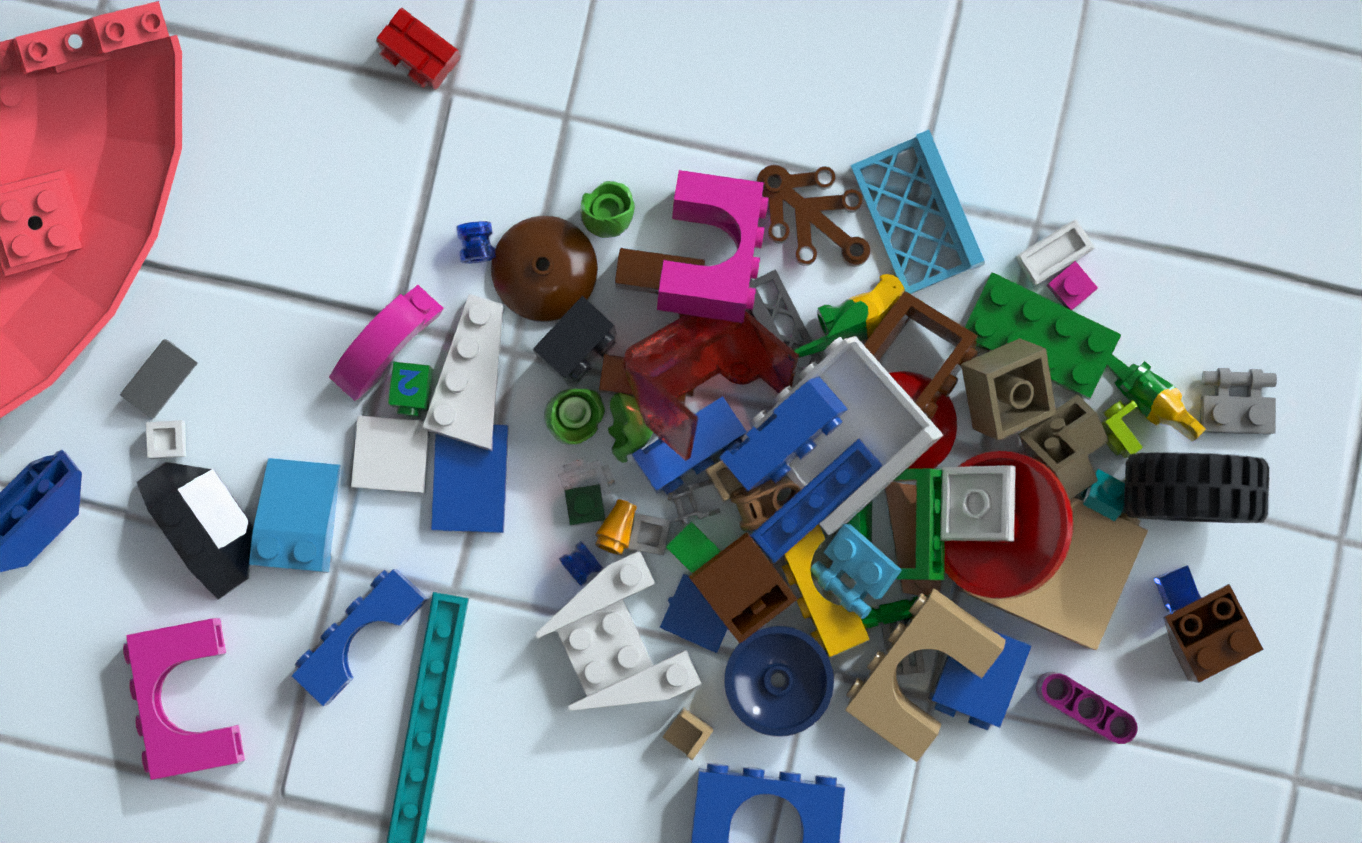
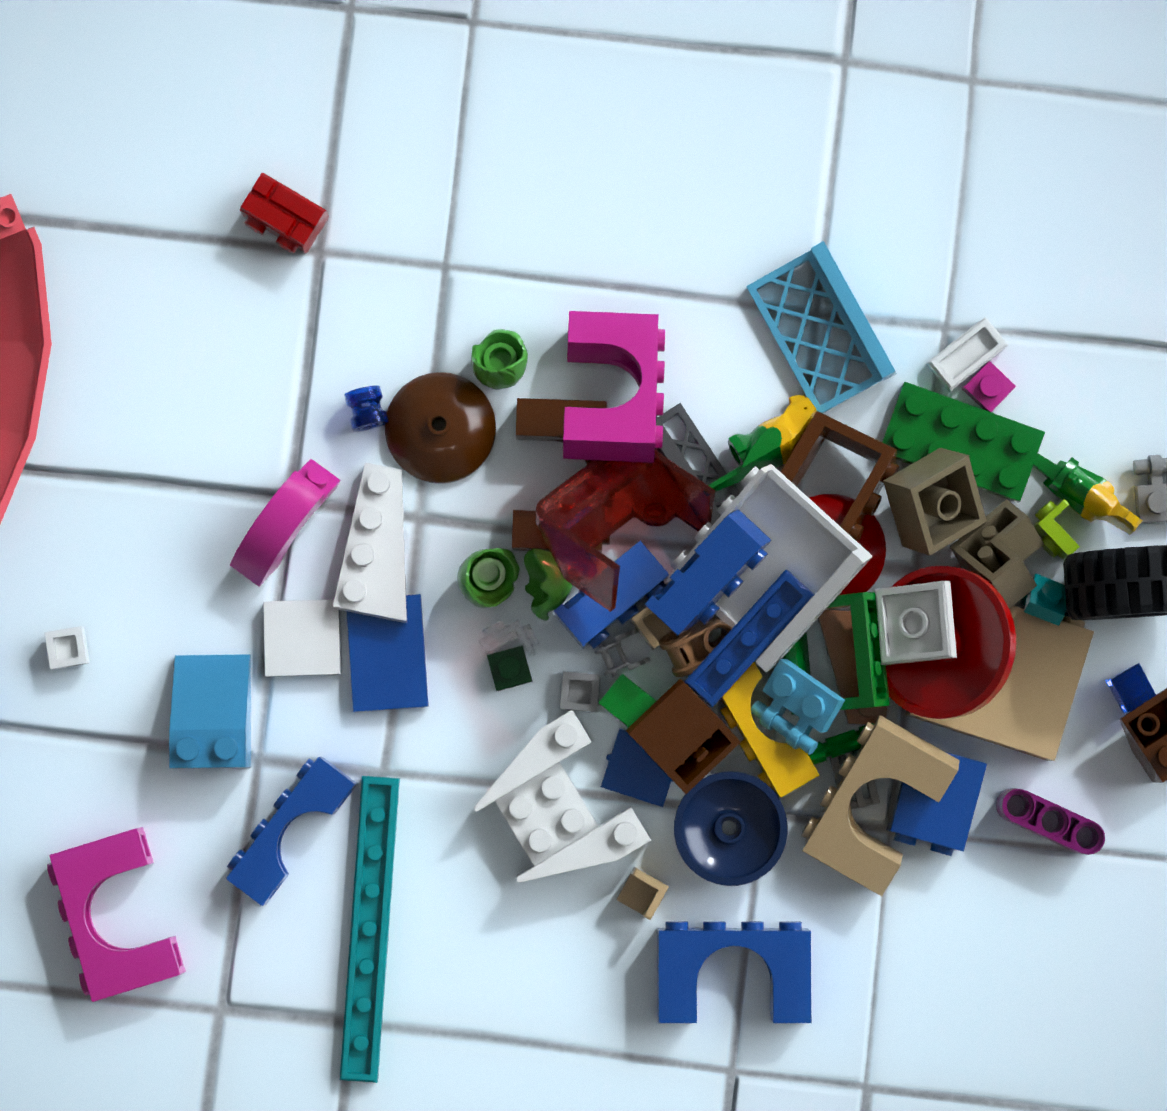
camera: 10 degrees left, 0 degrees up
dark grey slope [120,339,198,419] -> none
black wedge [136,462,253,600] -> none
green brick [388,361,434,417] -> none
black brick [532,296,617,386] -> none
clear blue wheel [559,541,603,586] -> none
light orange cone [595,499,637,555] -> none
reddish brown plant [757,165,870,267] -> none

